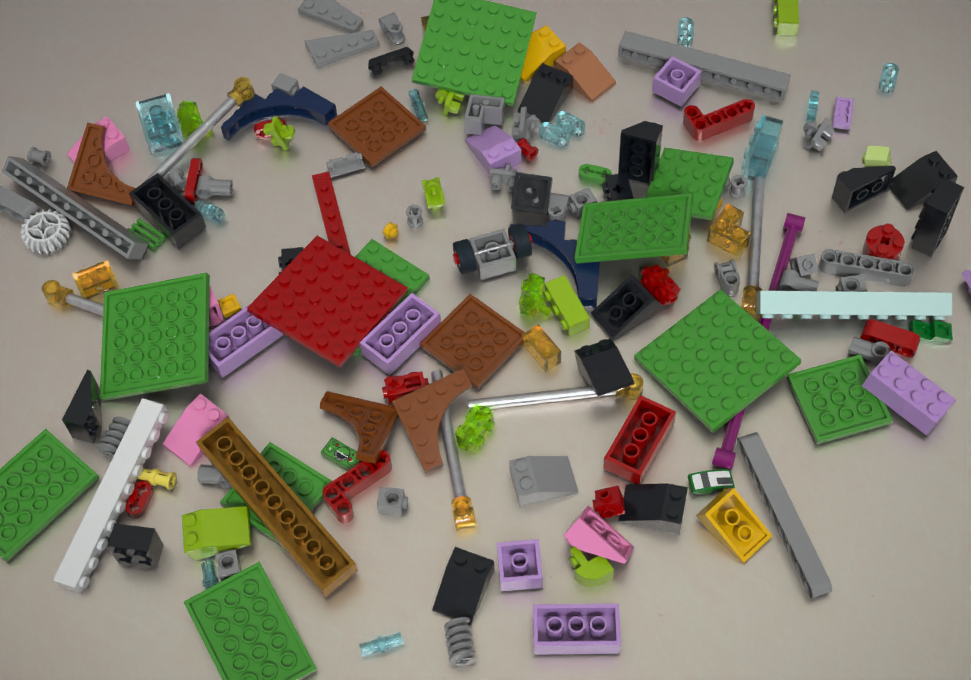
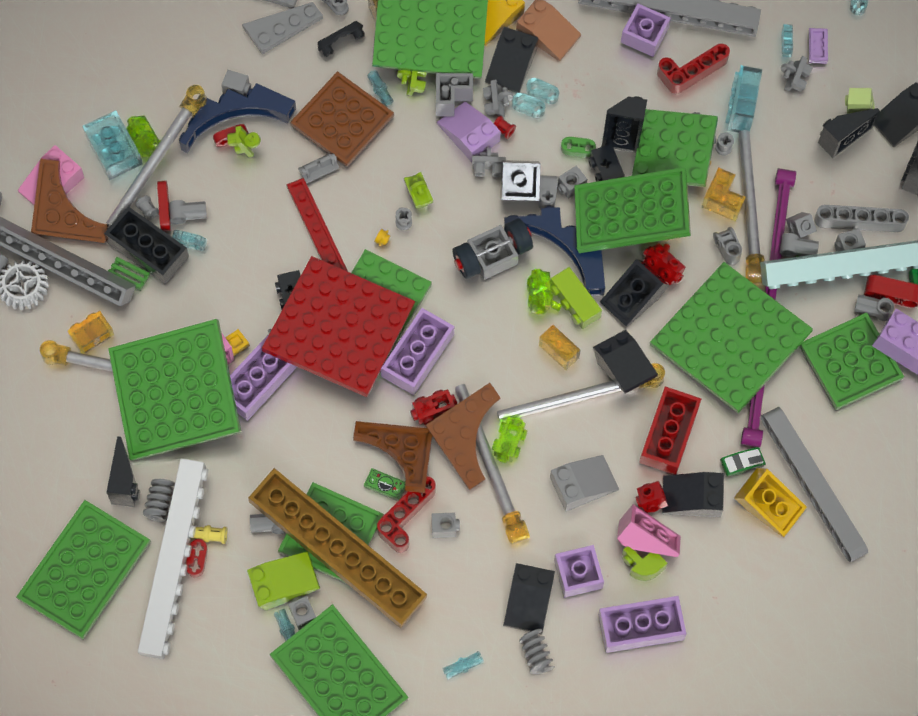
camera: 15 degrees left, 10 degrees up
black brick [108,523,164,569] -> none
bright pink slope [163,394,229,467] -> none
dark orange plate [420,294,528,389] -> none
red brick [862,223,905,260] -> none

